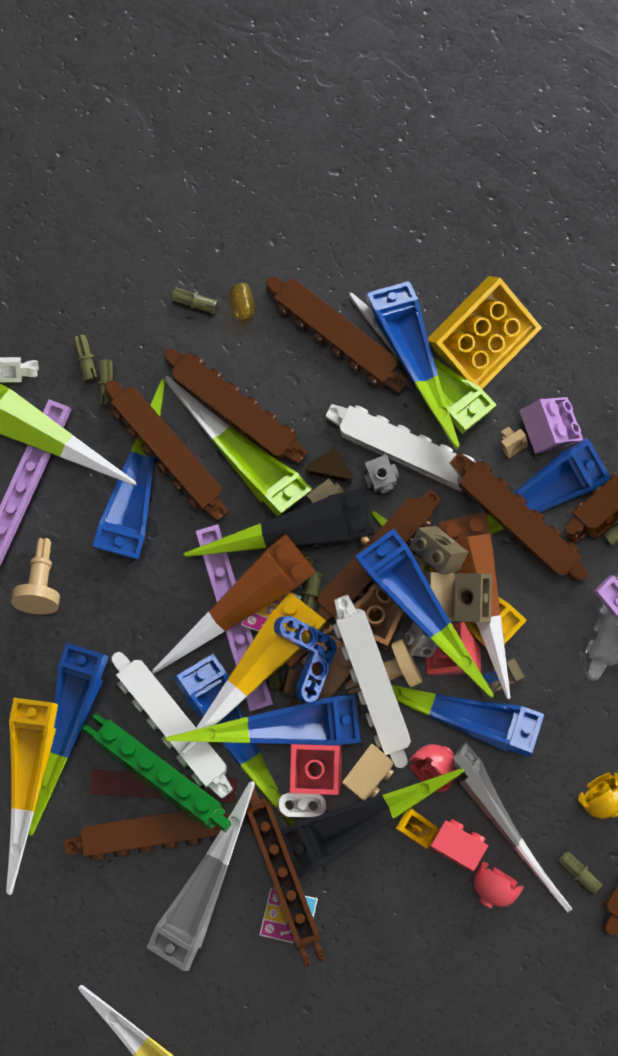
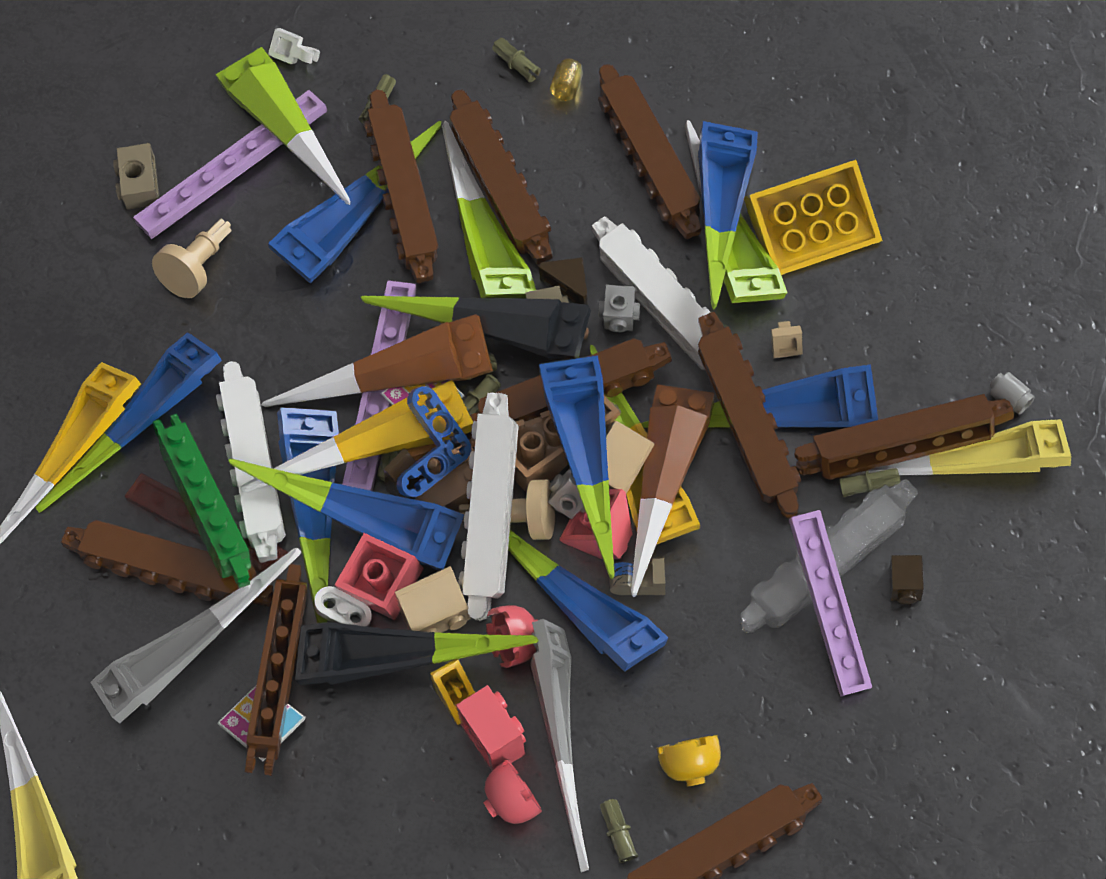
camera: 30 degrees right, 15 degrees down
olive axle [73,335,98,382] -> none
dark tan brick [409,526,469,574] -> none
dark tan brick [452,573,492,622] -> none
lavender slope [519,397,583,453] -> none

